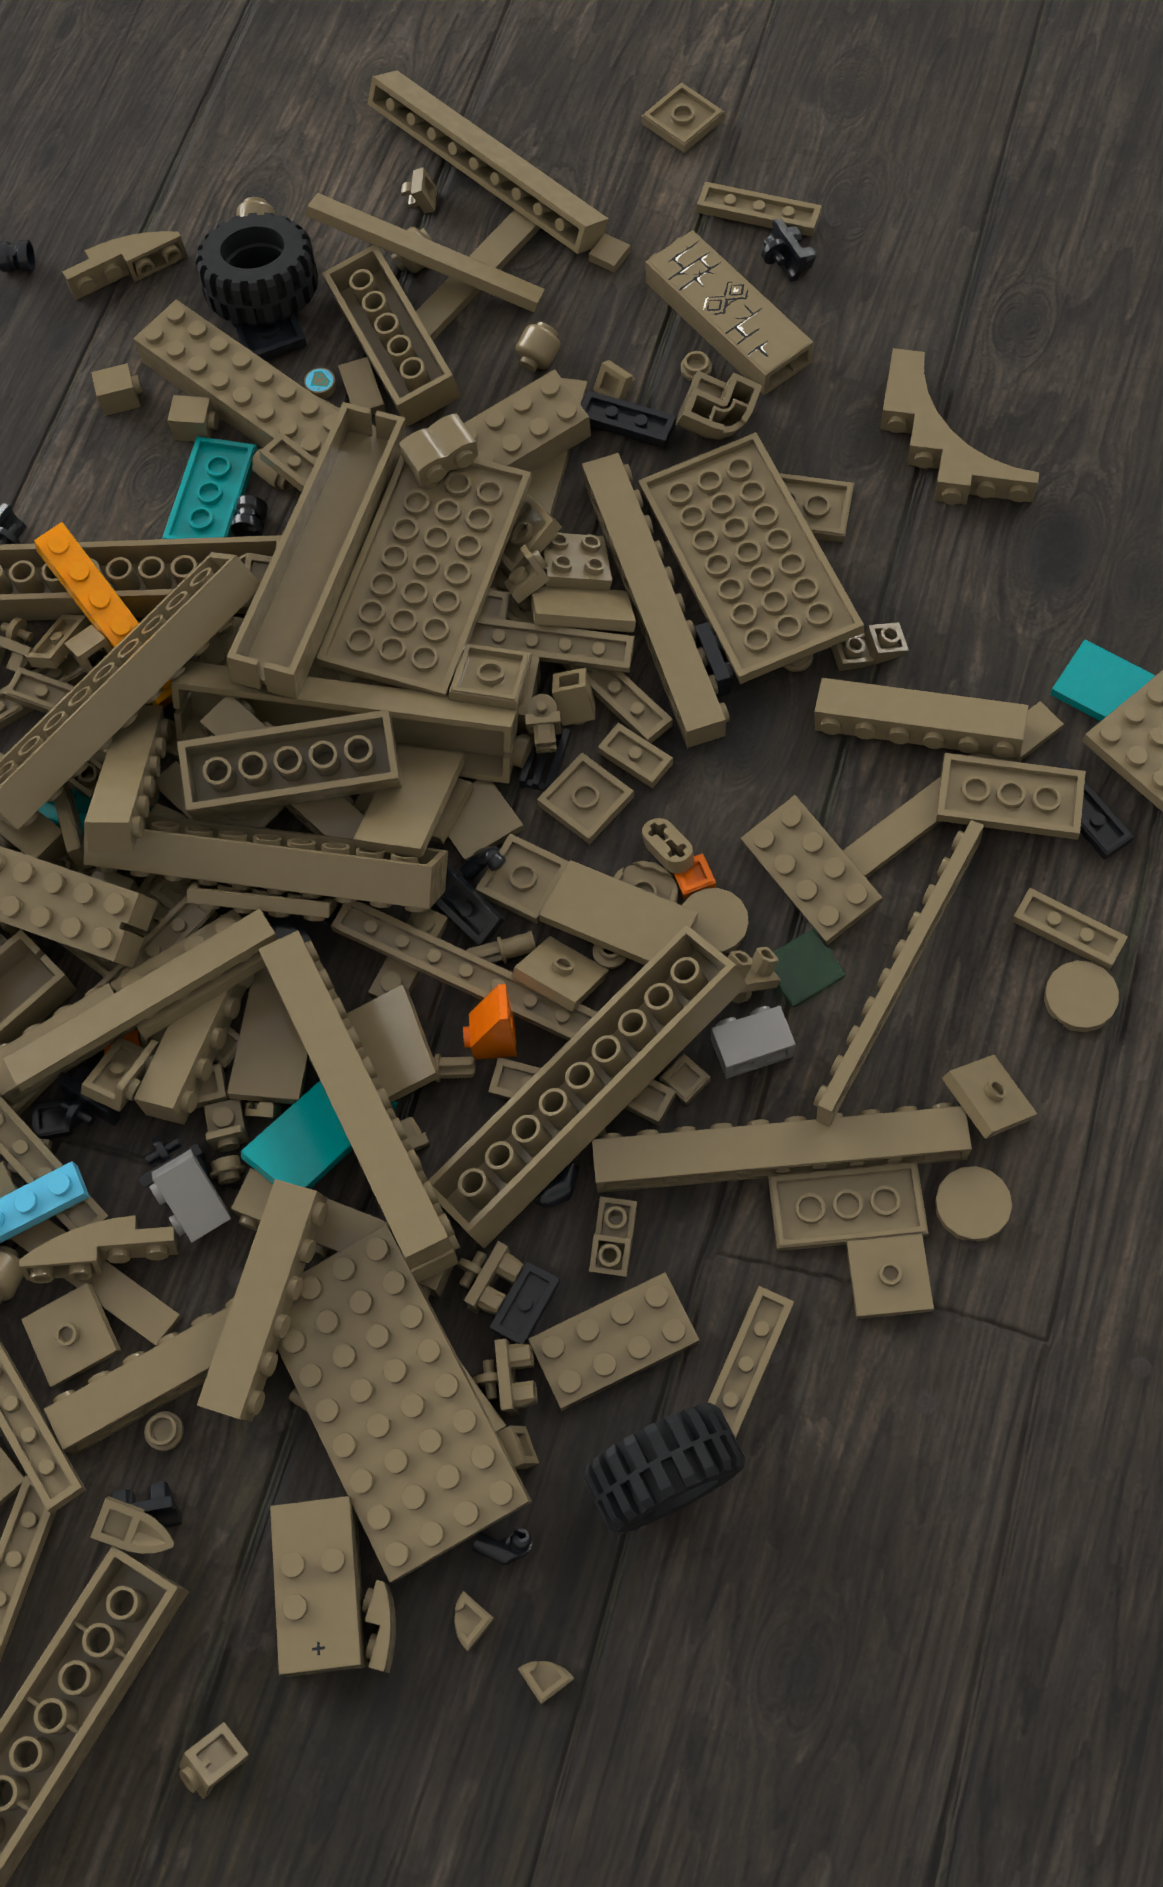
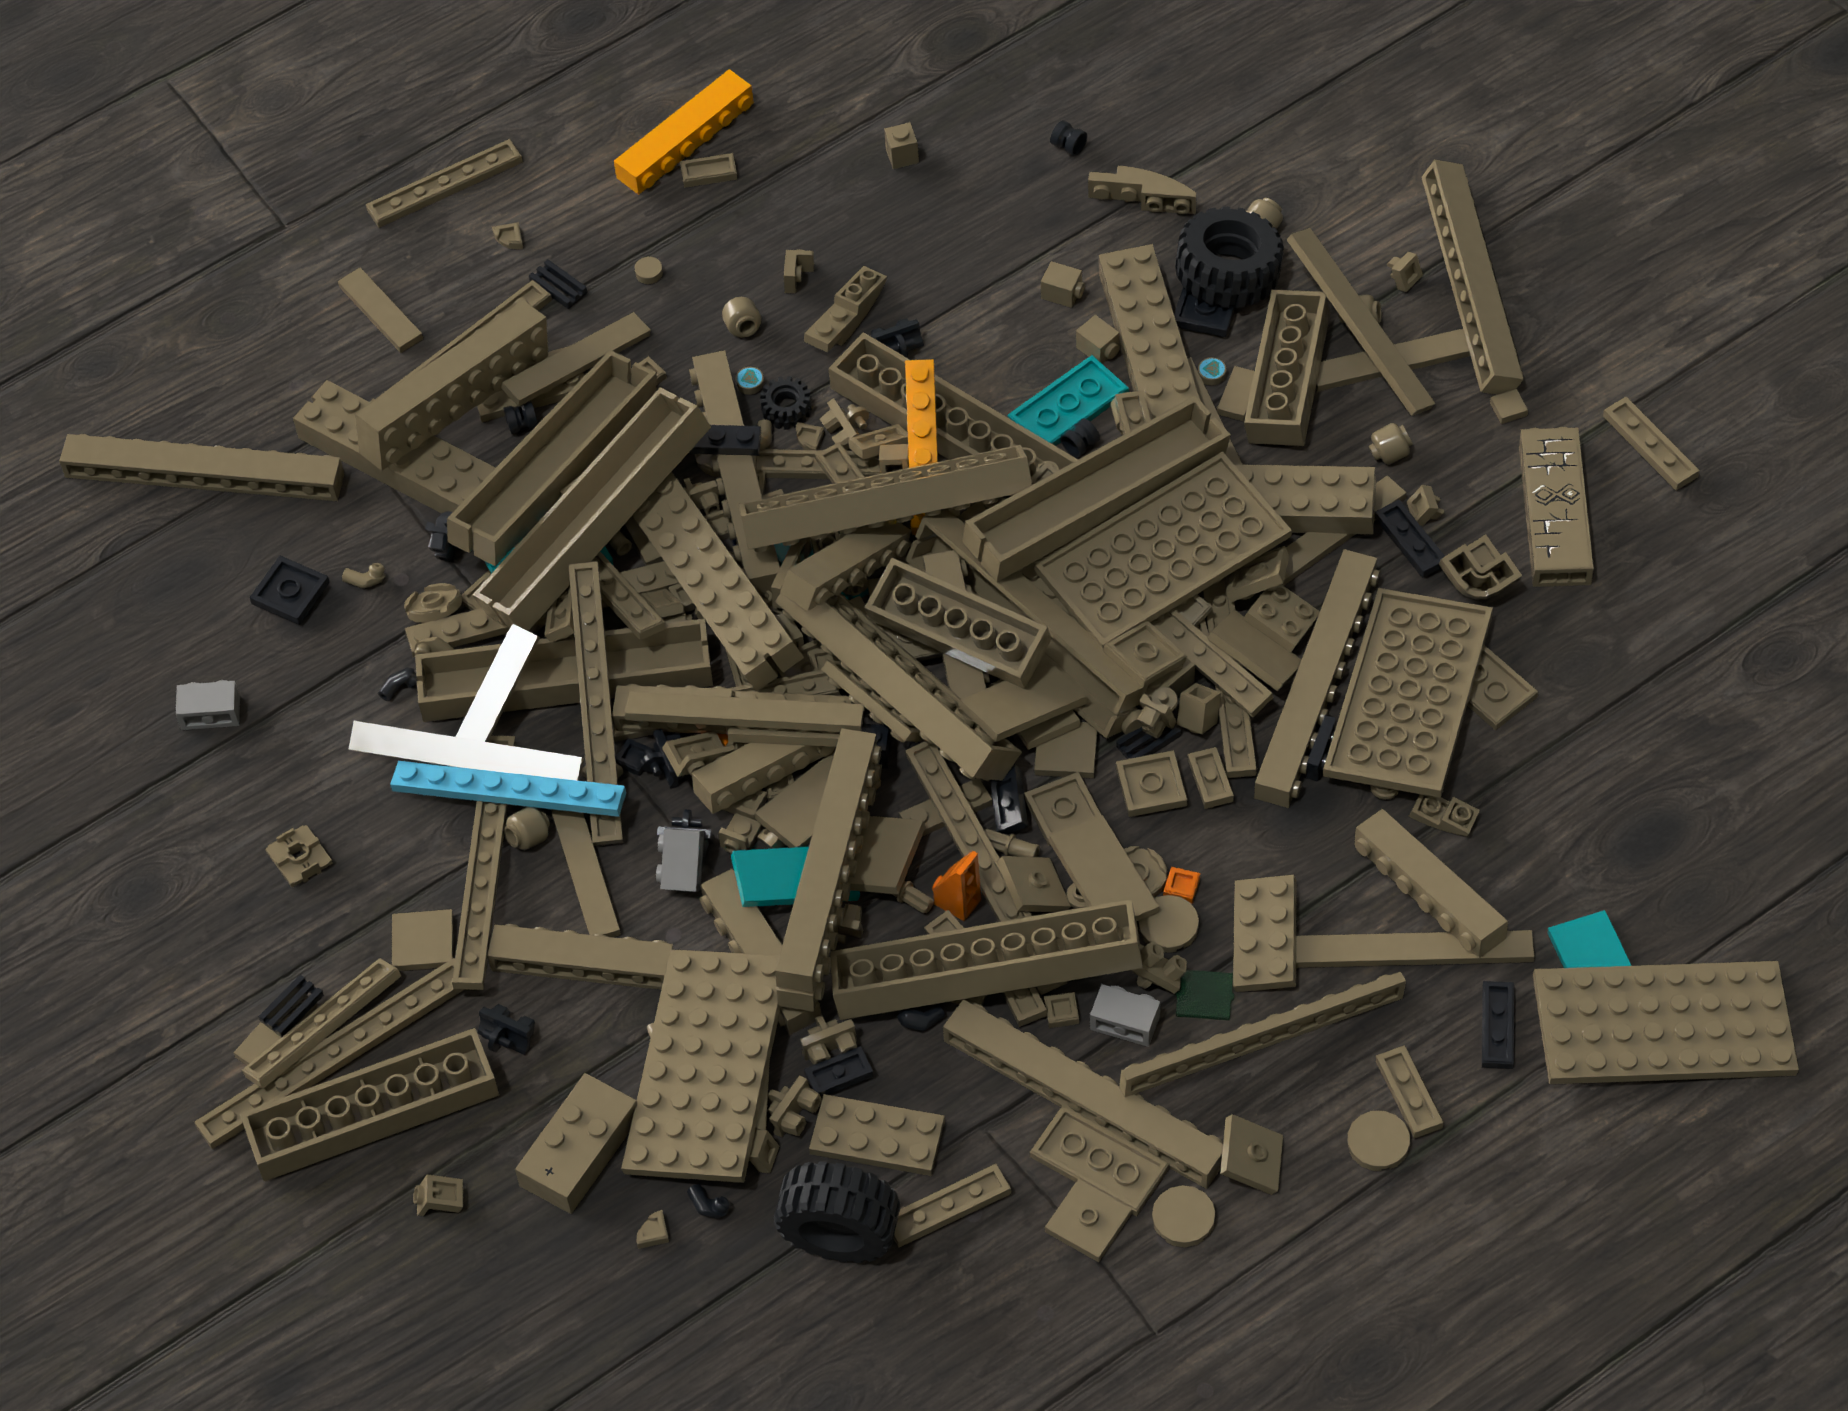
camera: 35 degrees right, 10 degrees down
dark tan slope [19,1215,178,1284] -> none
dark tan plate [21,1283,121,1388] -> none
dark tan plate [90,1496,174,1554] -> none
dark tan plate [144,1411,184,1451] -> none
dark tan brick [197,1179,328,1422] -> none
dark tan plate [209,1155,245,1185] -> none
dark tan slope [362,1580,396,1674] -> none
dark tan brick [399,413,478,485] -> none
black arm [460,846,506,880] -> none
dark tan bracket [503,545,550,604] -> none
dark tan tile [518,1661,575,1704] -> none
dark tan slope [589,1196,638,1277] -> none
dark tan plate [641,82,725,153] -> none
dark tan beam [642,818,694,873] -> none
dark tan plate [681,351,712,381] -> none
black hips [761,218,816,282] -> none
dark tan arch [880,348,1039,505] -> none
dark tan plate [936,753,1086,840] -> none

